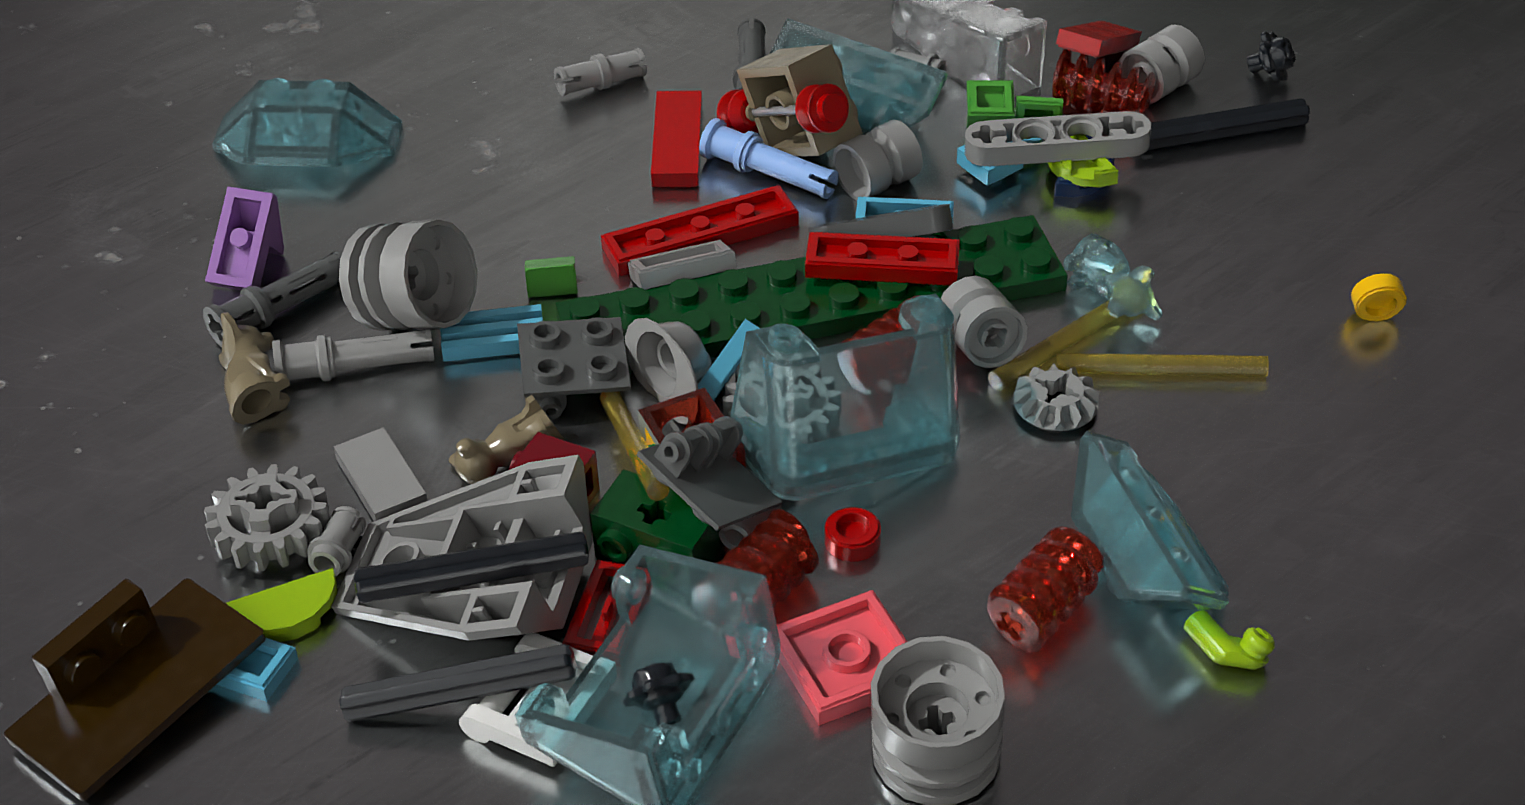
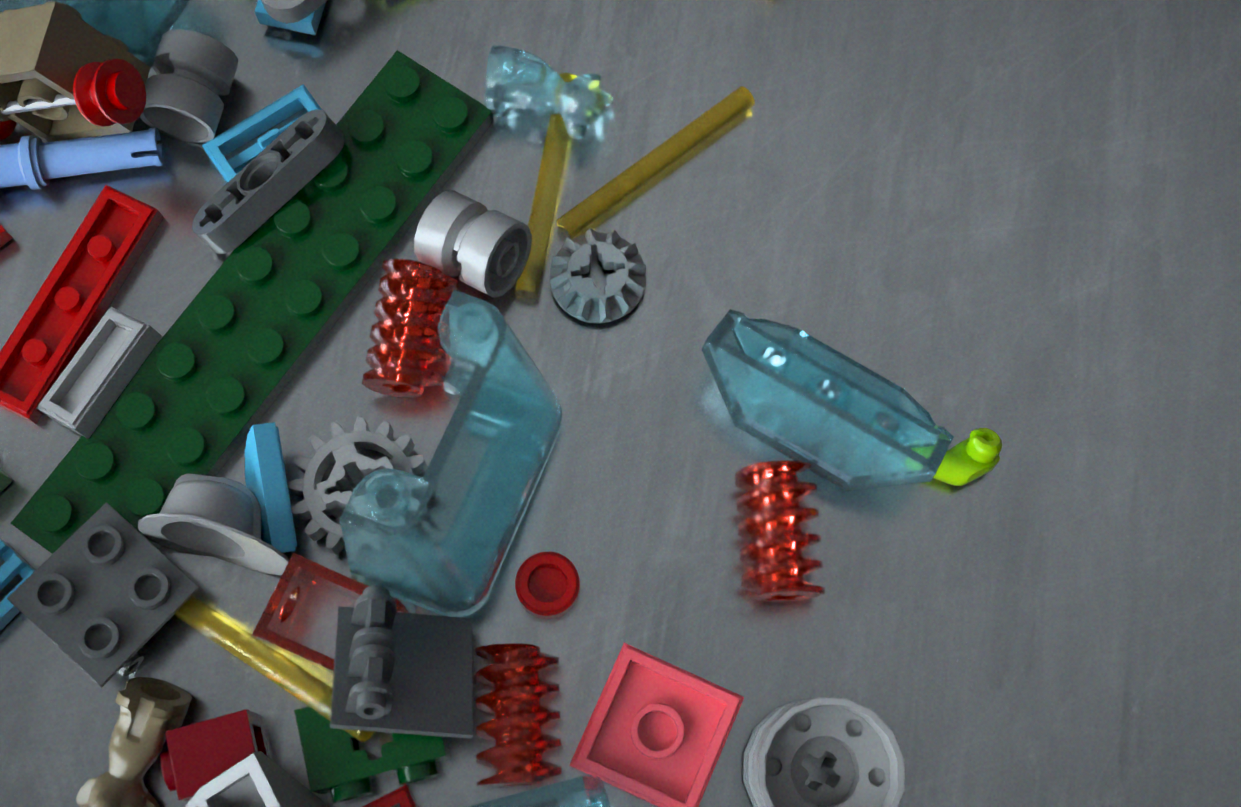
camera: 45 degrees left, 30 degrees up
red tile [805,232,960,285] -> none

